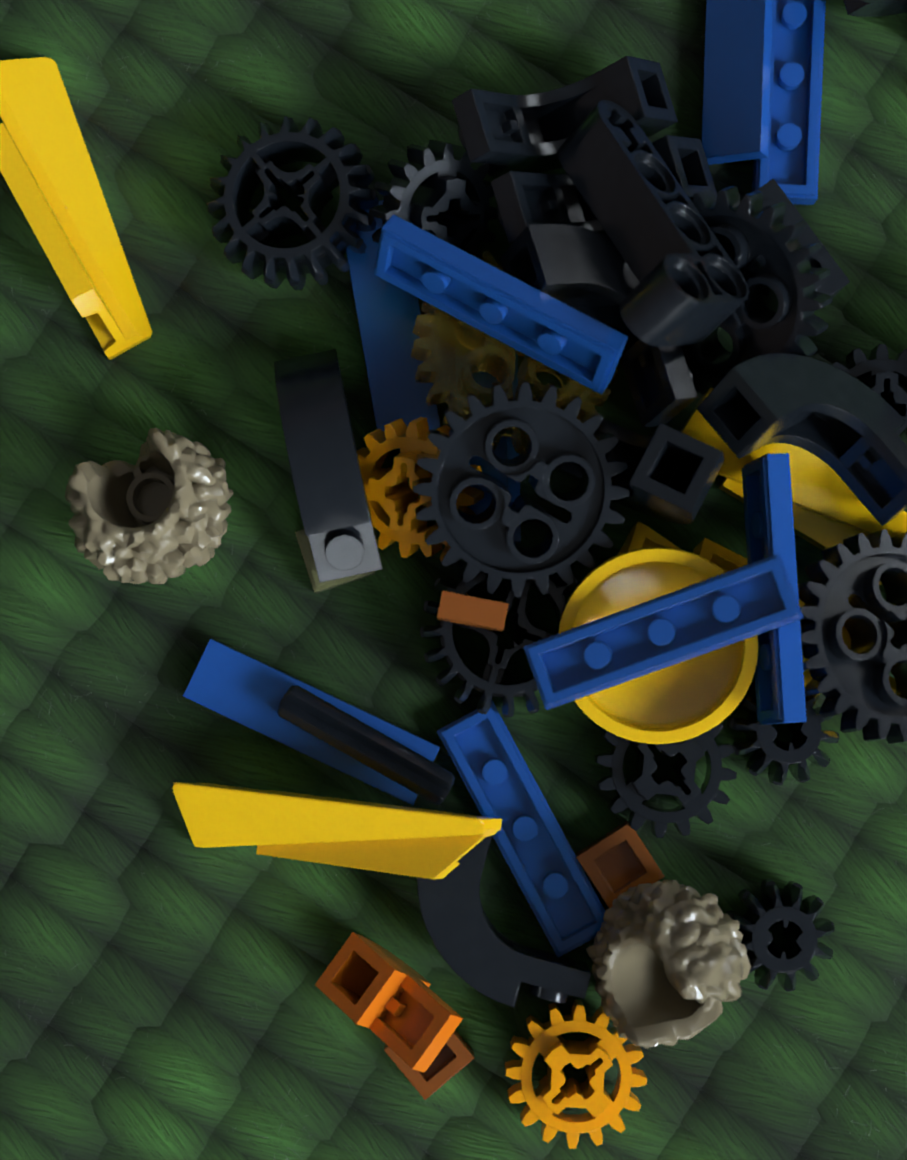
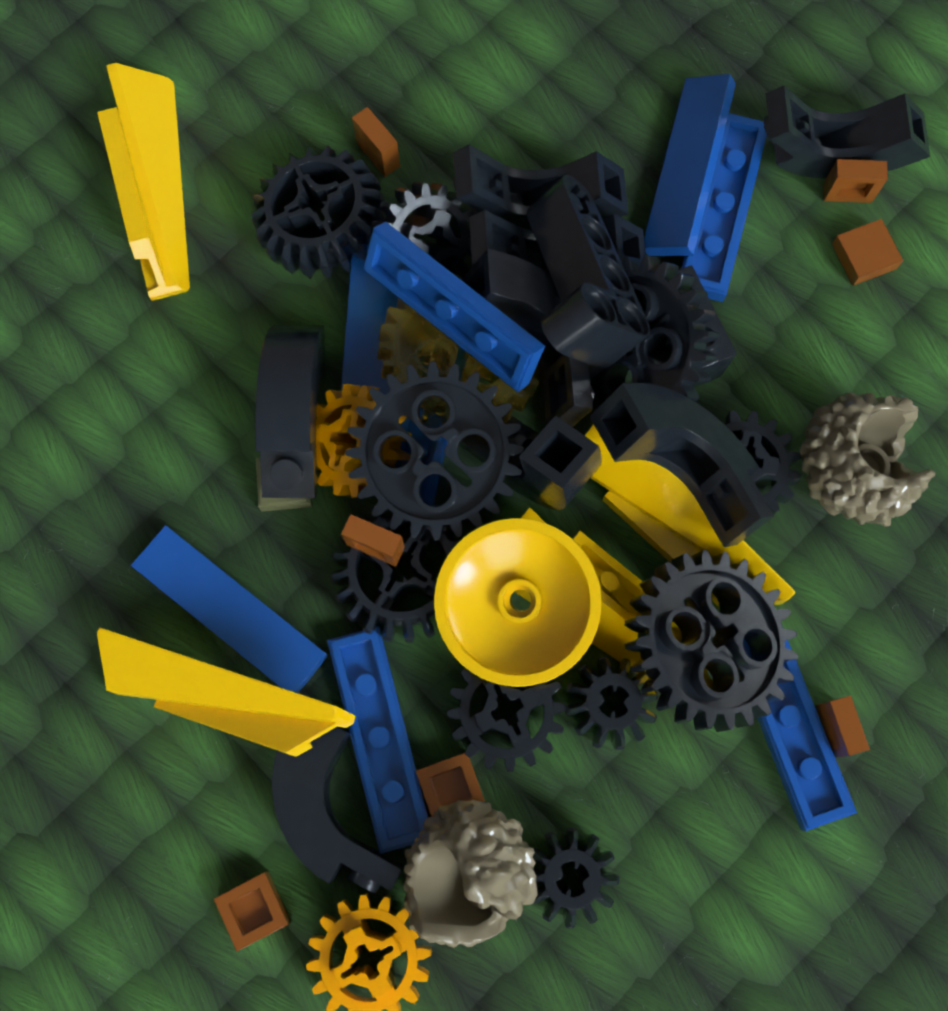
camera: 15 degrees right, 10 degrees down
dark tan hair [65,427,233,585] -> none
black axle [277,686,455,804] -> none
orange brick [315,932,463,1073] -> none
blue tile [523,553,804,710] -> none
blue tile [742,453,807,725] -> none
none -> dark orange tile [352,107,400,177]

